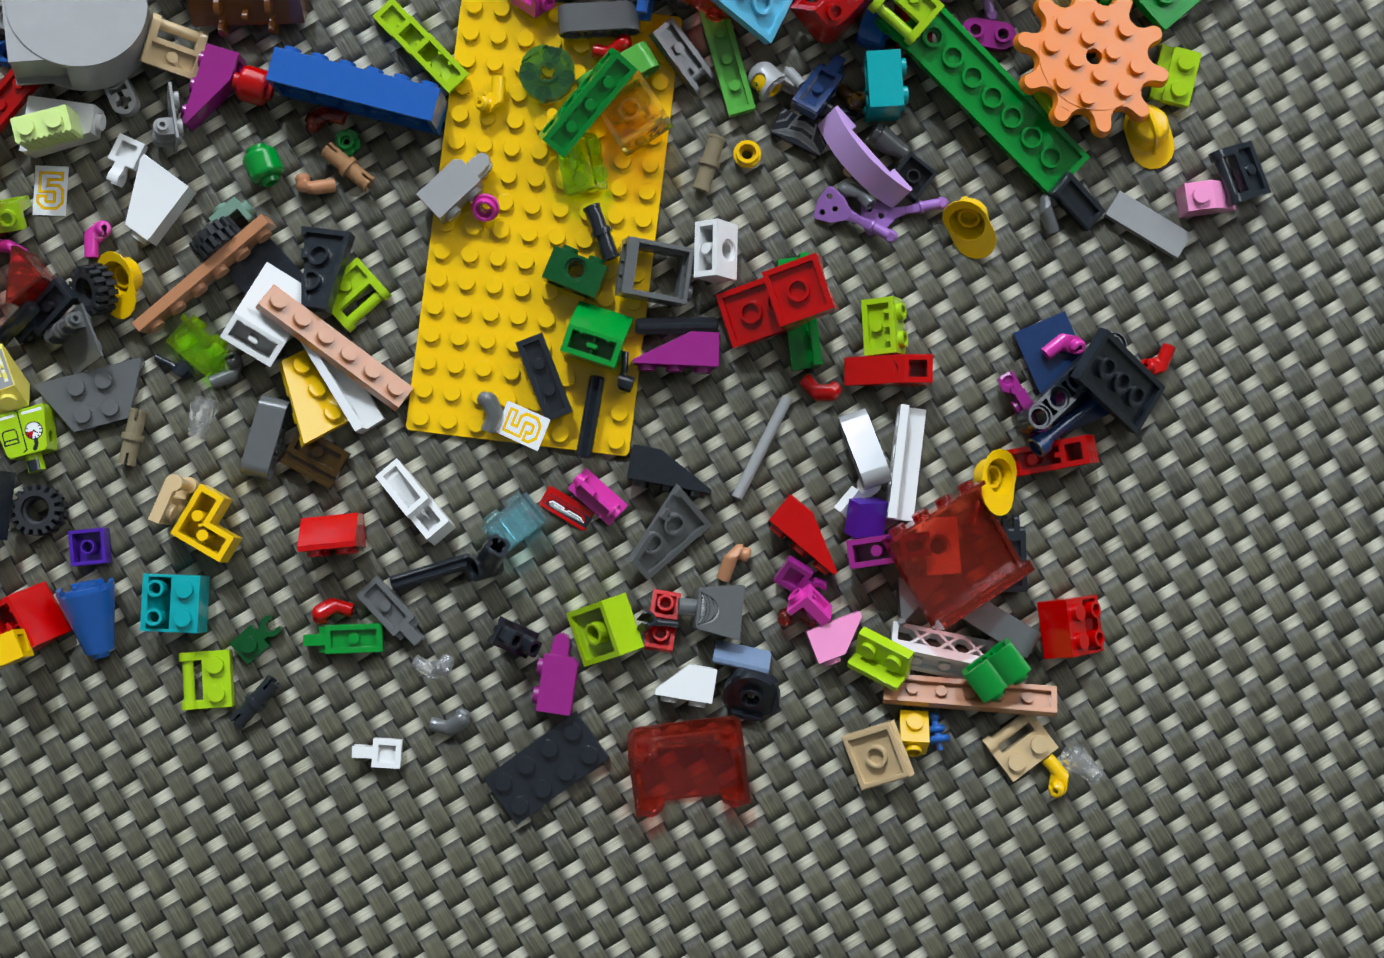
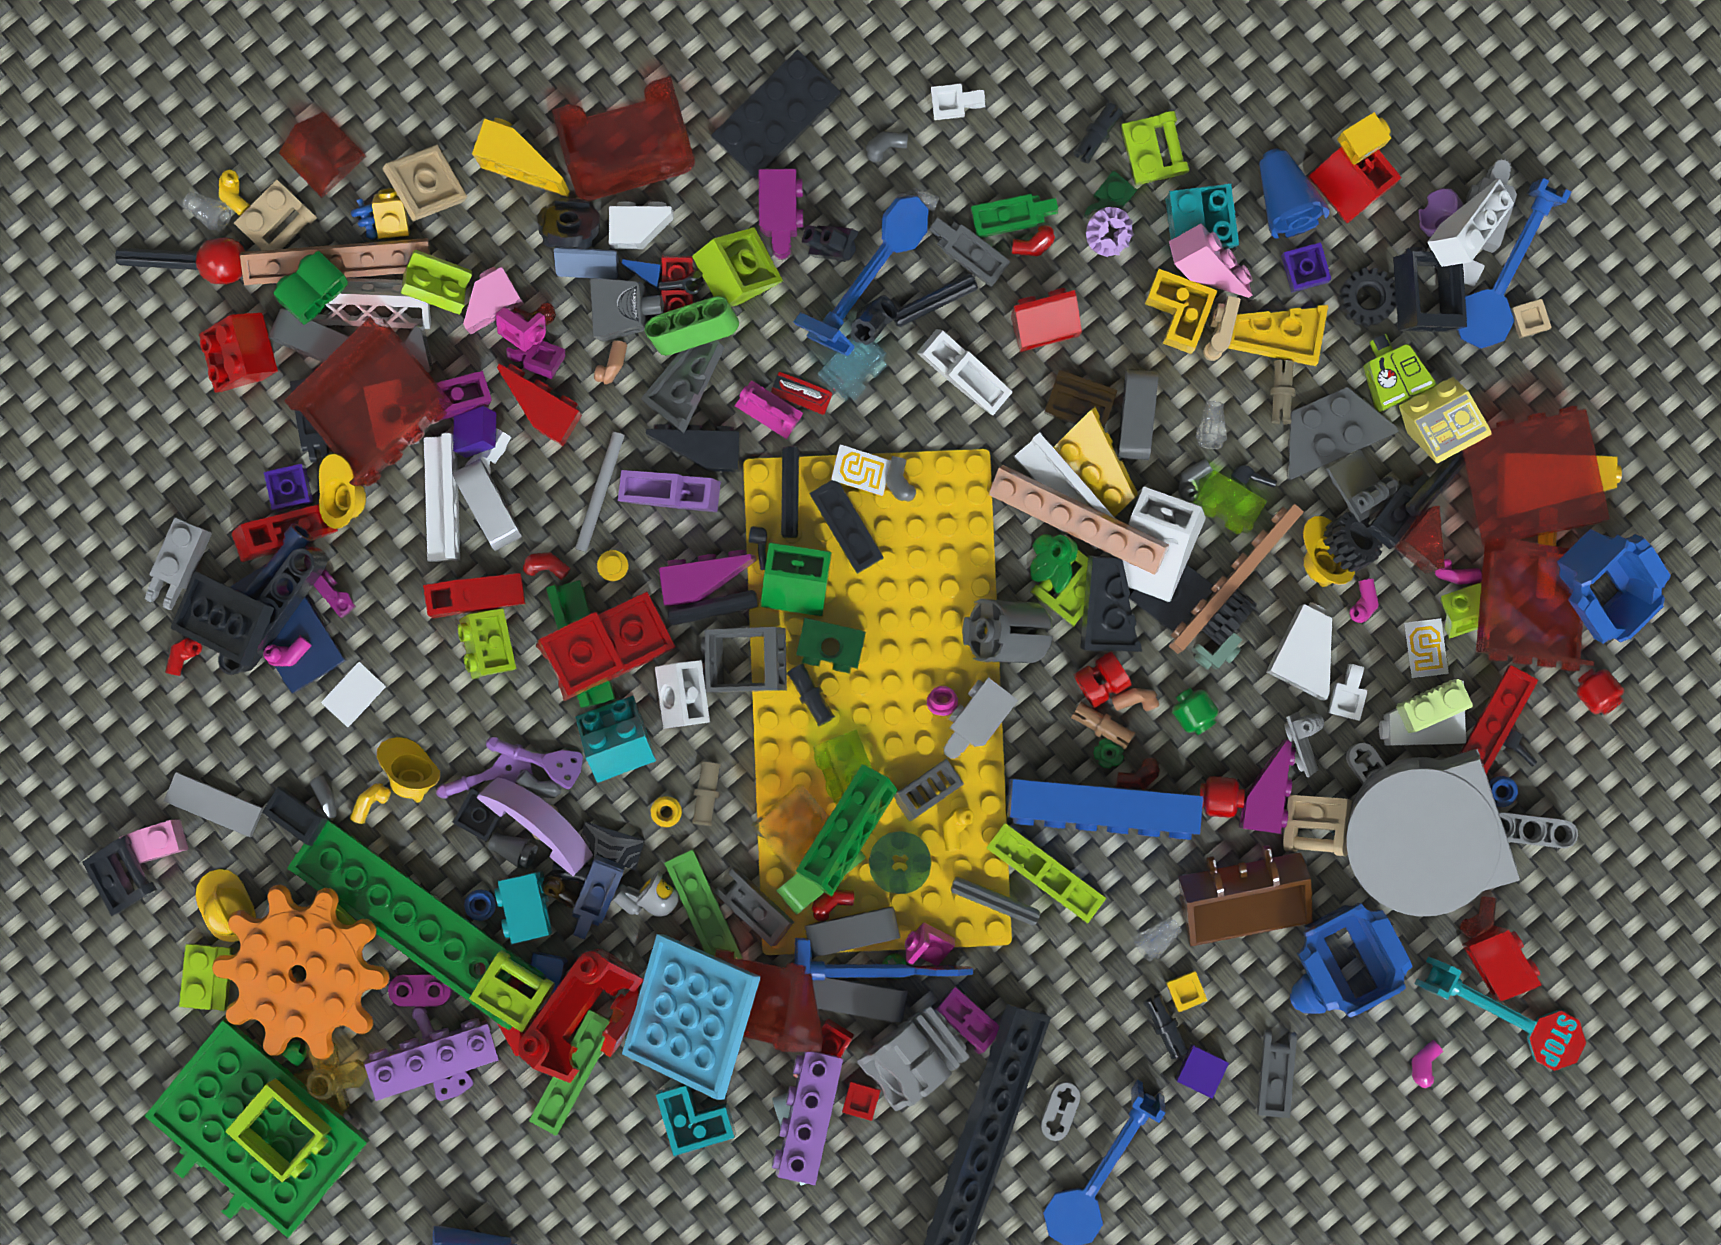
camera: 170 degrees right, 0 degrees up
none -> black axle [115,248,198,270]
none -> light grey hinge [145,518,212,610]
none -> red hair [196,237,245,284]
none -> dark purple piece [264,464,314,512]
none -> clear red slope [279,111,367,198]
none -> white sticker [321,662,386,727]
none -> yellow arm [350,783,391,824]
none -> blue plate [464,889,496,921]
none -> yellow slope [472,118,570,197]
none -> teal slope [575,695,656,783]
none -> yellow plate [597,550,629,581]
none -> medium lavender slope [618,470,721,512]
none -> blue piece [622,259,662,291]
none -> bright green beam [645,296,739,356]
none -> blue piece [793,195,929,357]
none -> dark grey slope [894,758,964,821]
none -> dark grey axle [951,877,1040,926]
none -> dark grey cylinder [962,599,1053,663]
none -> green plate [1030,534,1078,593]
none -> red wheel [1073,651,1132,708]
none -> lavender gear [1086,207,1134,257]
none -> bright pink slope [1169,224,1252,298]
none -> yellow wing [1228,305,1328,366]

